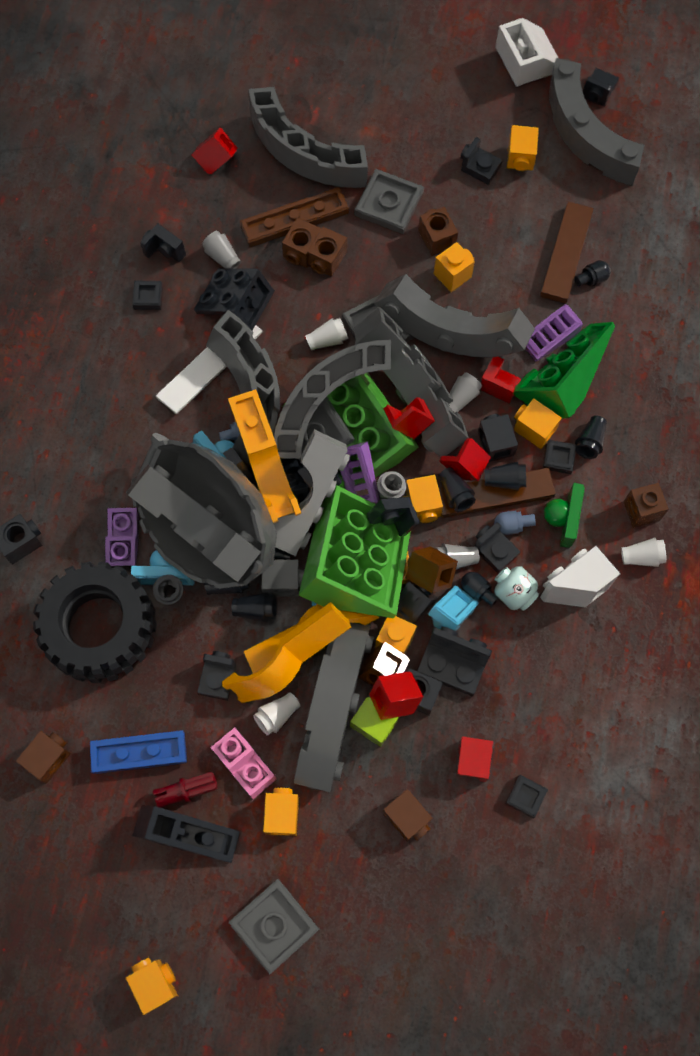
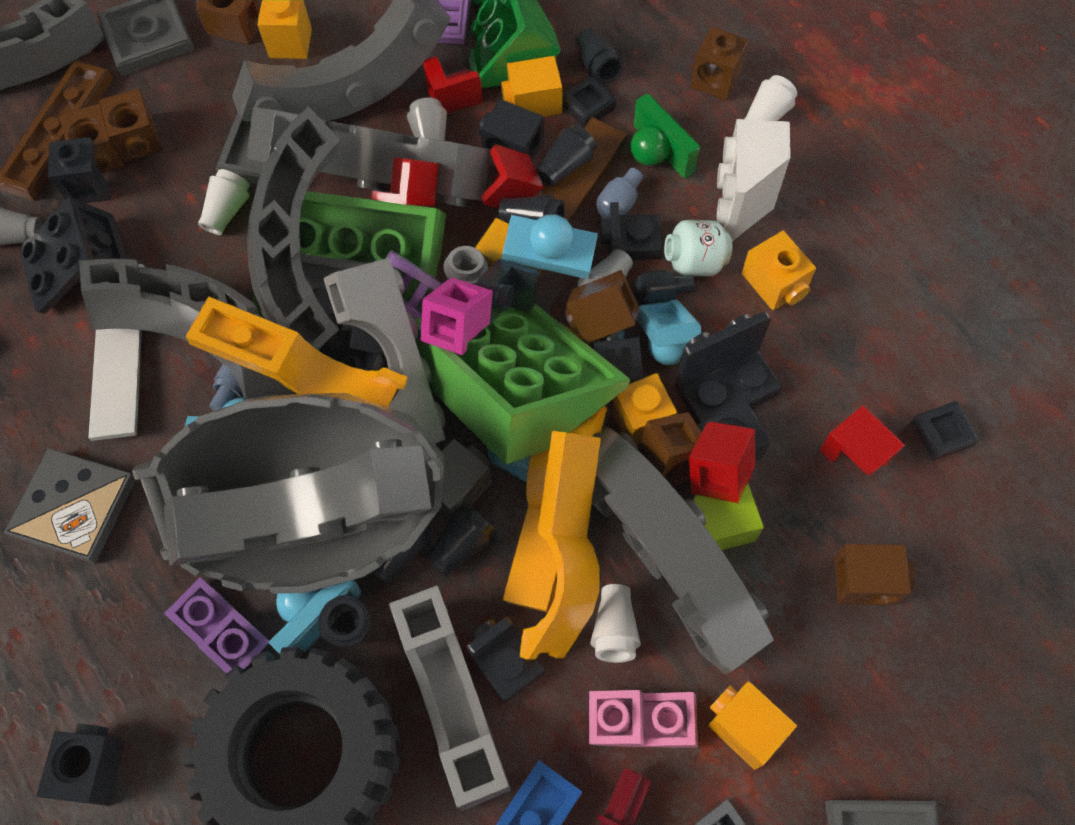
camera: 45 degrees left, 5 degrees down
none -> tile [4,448,136,564]
none -> black bracket [48,137,111,203]
none -> light grey arch [389,585,511,811]
none -> dark pink brick [421,277,493,355]
none -> medium azure tile [502,215,598,279]
none -> light orange brick [741,230,816,311]

